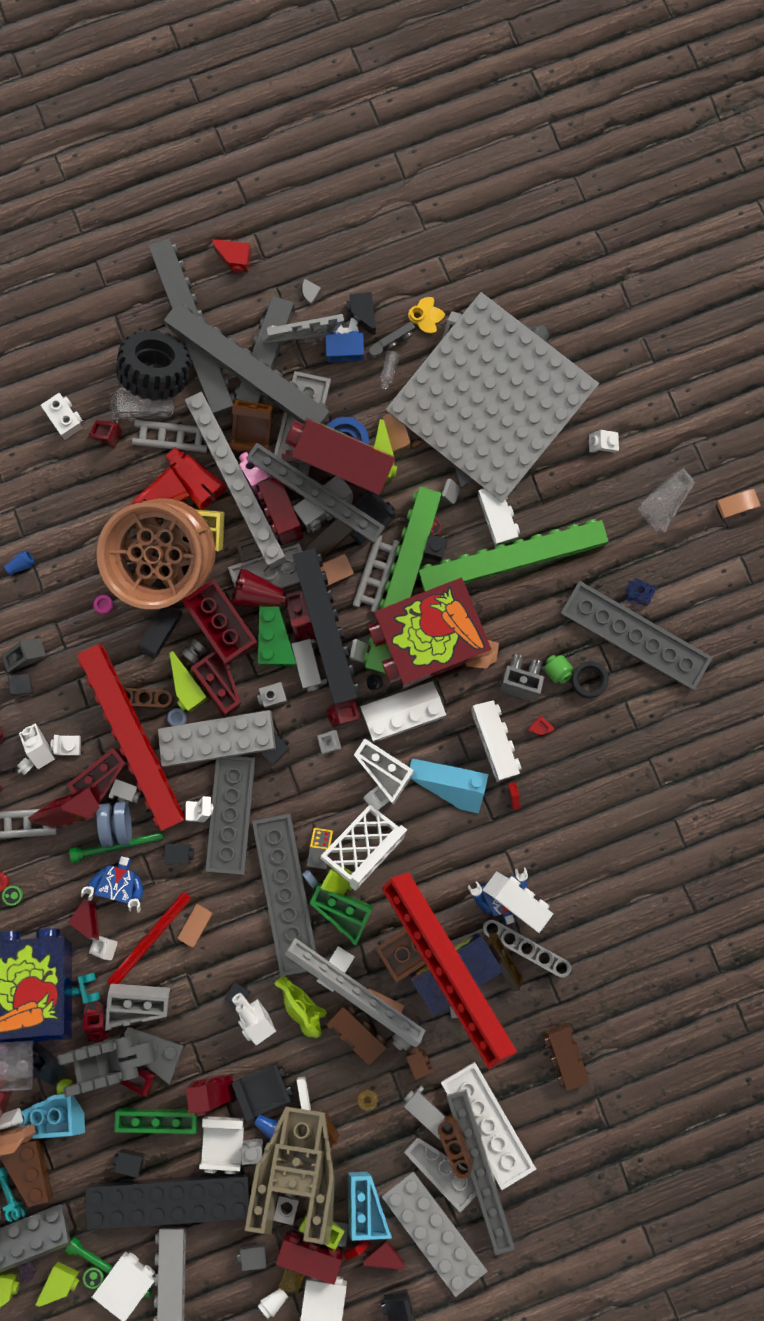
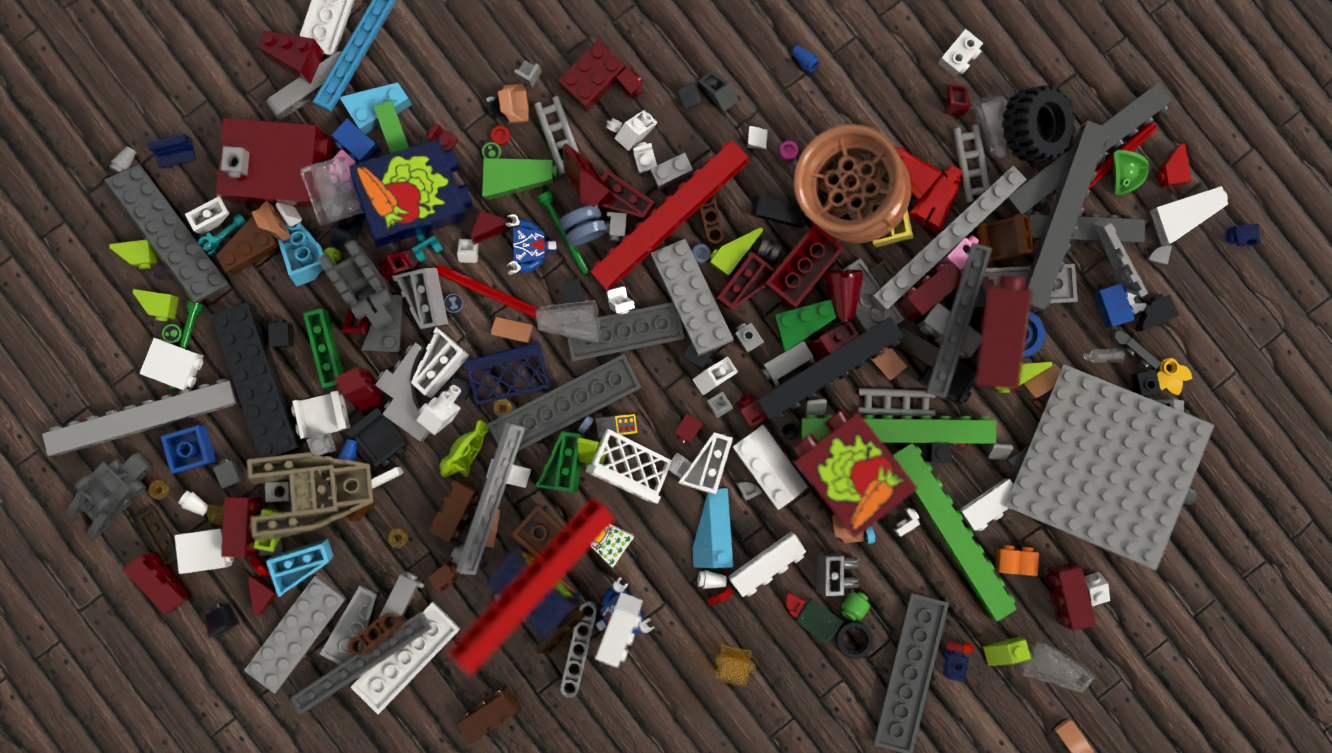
camera: 75 degrees right, 5 degrees up
none -> blue brick [161,425,217,474]
none -> light grey arch [376,343,430,441]
none -> white wedge [411,327,470,398]
none -> tile [444,294,464,313]
none -> clear blue fence [464,342,551,405]
none -> bright green slope [482,158,557,200]
none -> clear yellow plate [493,399,513,417]
none -> clear wedge [536,300,602,343]
none -> torso [591,524,634,567]
none -> light grey brick [650,153,693,191]
none -> dark red brick [675,413,703,444]
none -> white slope [692,357,738,395]
none -> white cone [697,569,727,589]
none -> clear yellow plate [714,644,756,687]
none -> light grey tile [737,482,763,501]
none -> white slope [747,126,767,149]
none -> clear green plate [795,598,843,645]
none -> medium azure tile [864,526,875,544]
none -> white bracket [893,507,920,537]
none -> red tile [946,641,974,653]
none -> lime slope [983,636,1031,666]
none -> orange brick [995,545,1039,576]
none -> dark red brick [1046,564,1096,631]
none -> red axle [1088,122,1158,189]
none -> bright green hat [1112,150,1149,195]
none -> black brick [1130,370,1161,399]
none -> white slope [1150,186,1228,246]
none -> clear blue brick [1226,224,1261,246]

